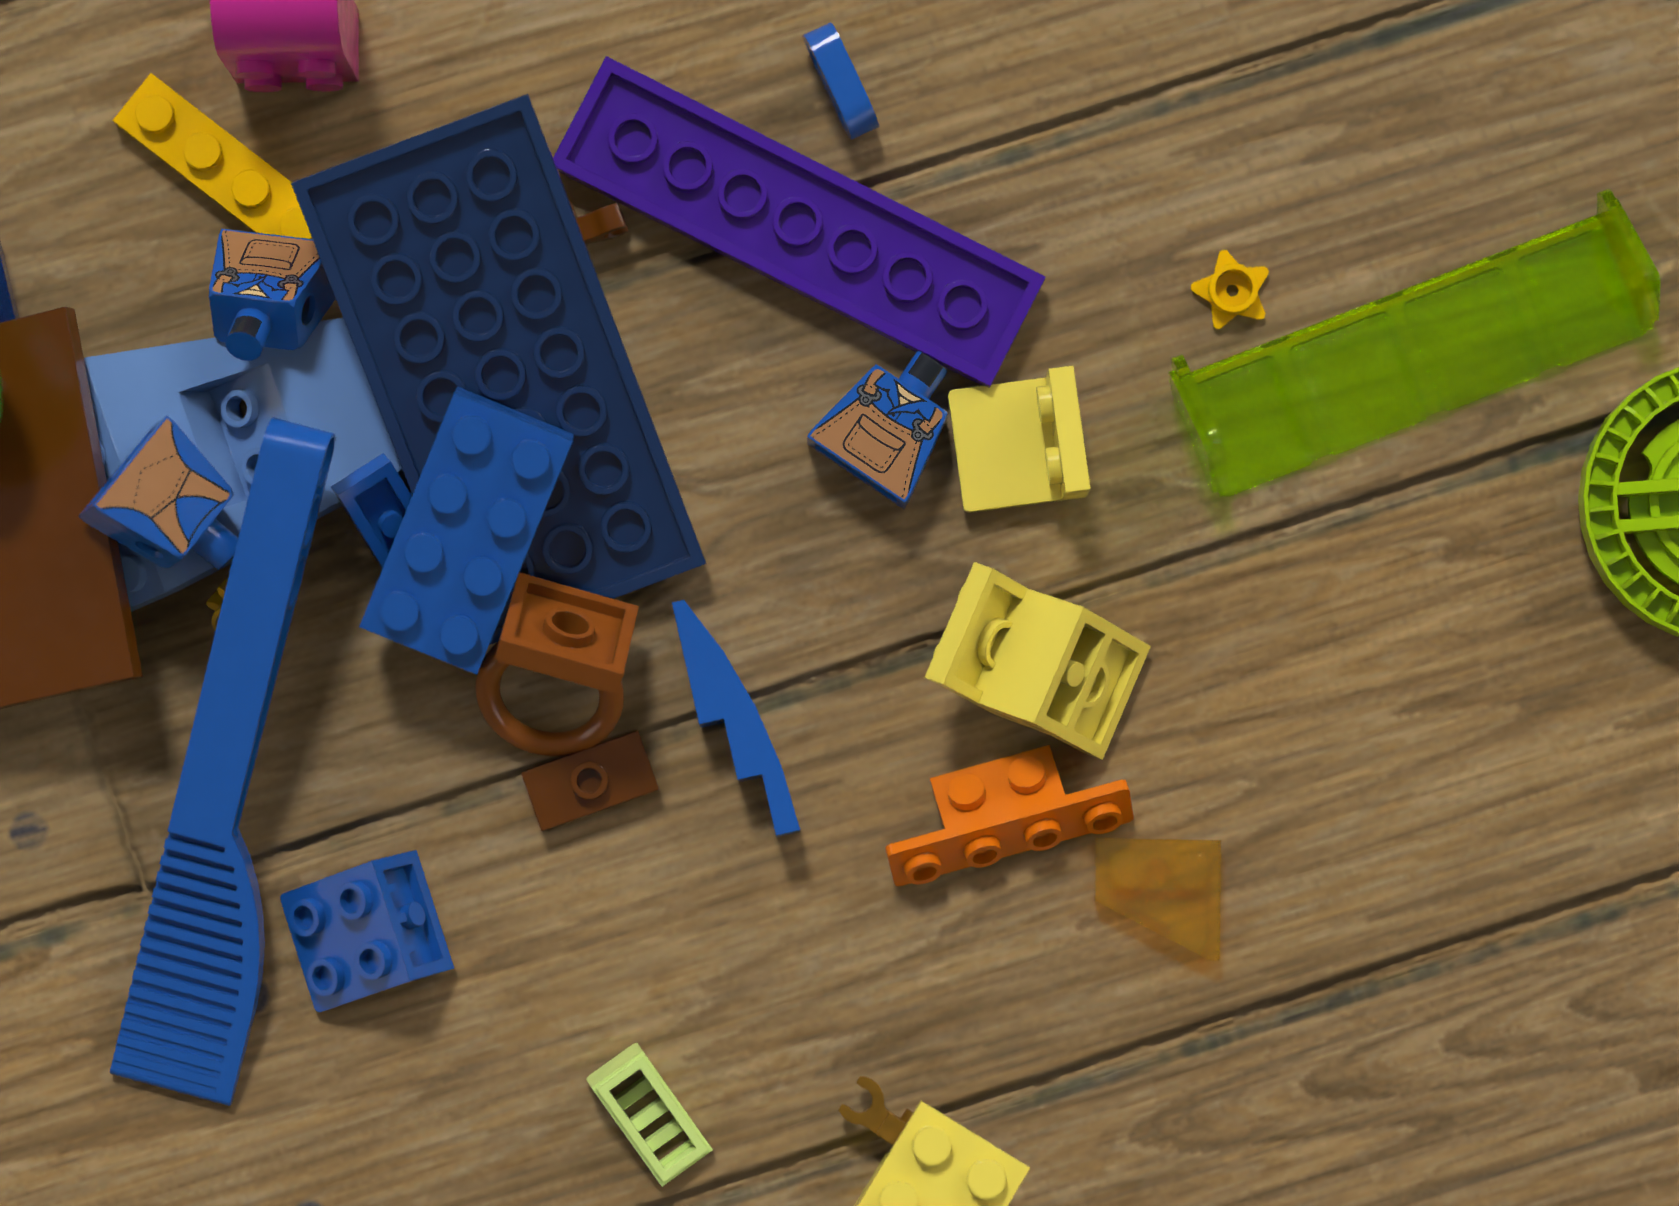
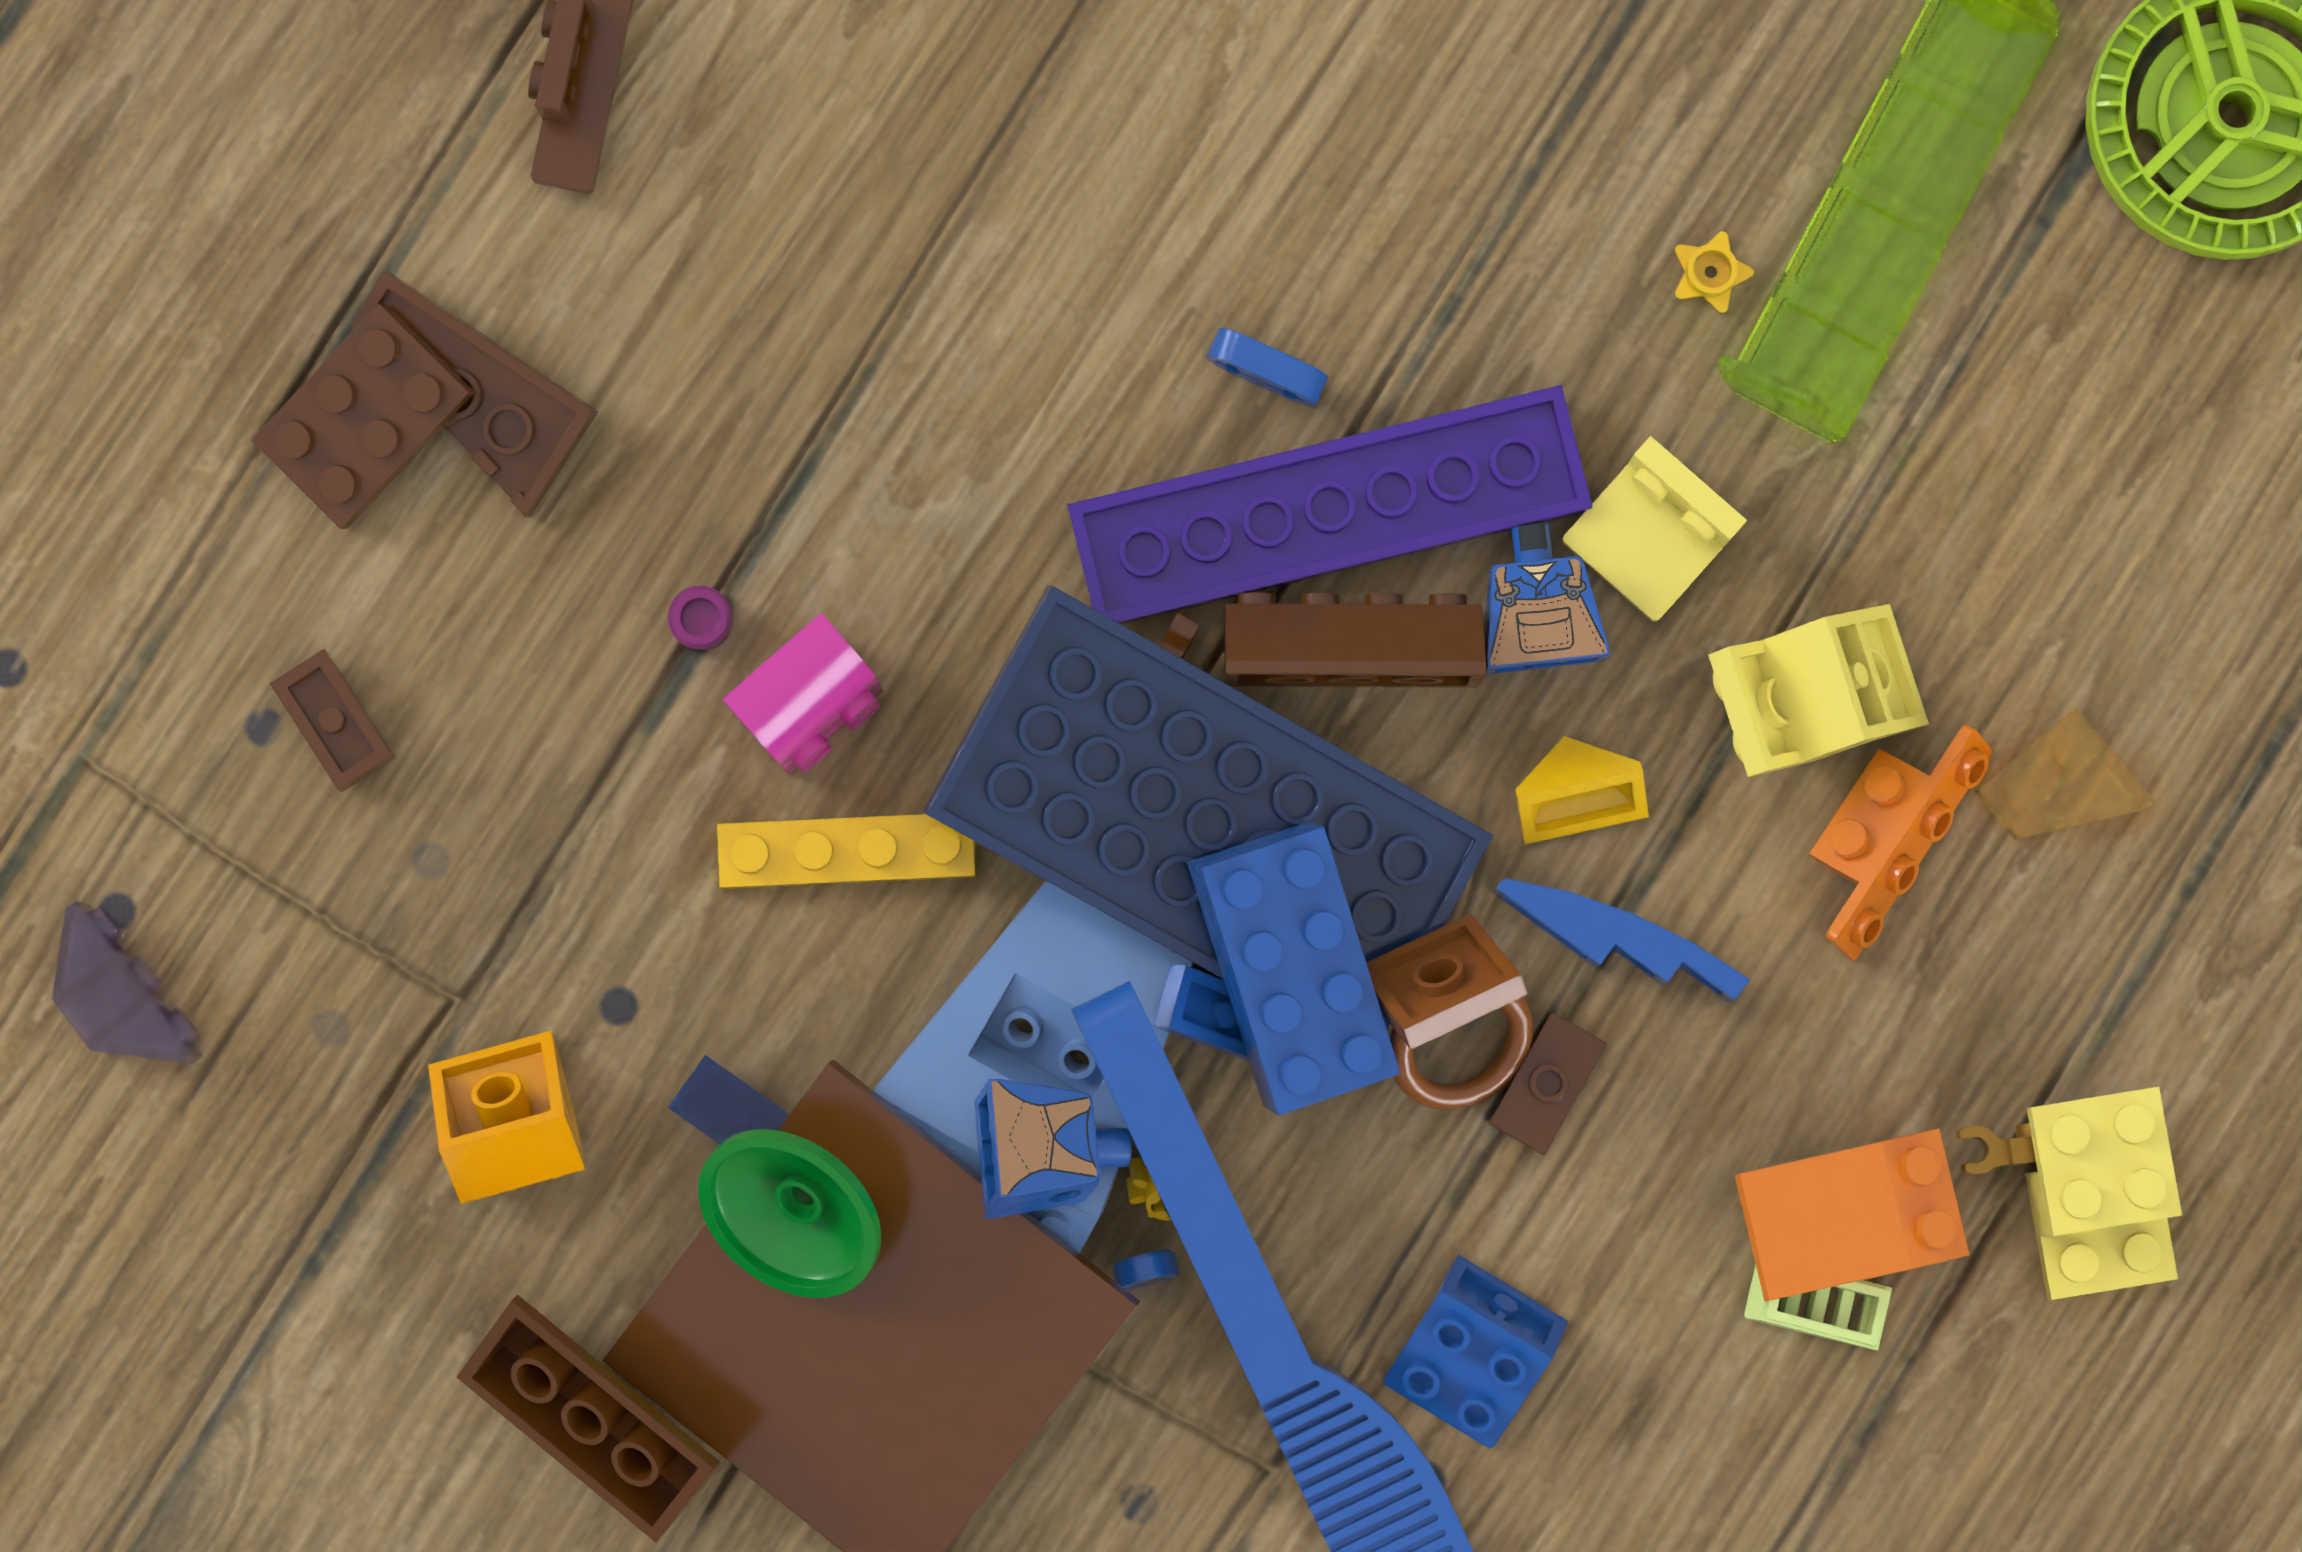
camera: 40 degrees left, 0 degrees up
torso [209,229,336,361] -> none
none -> blue tile [1113,1250,1180,1290]
none -> reddish brown slope [1224,592,1486,688]
none -> yellow slope [1515,736,1649,845]
none -> orange slope [1735,1128,1970,1301]

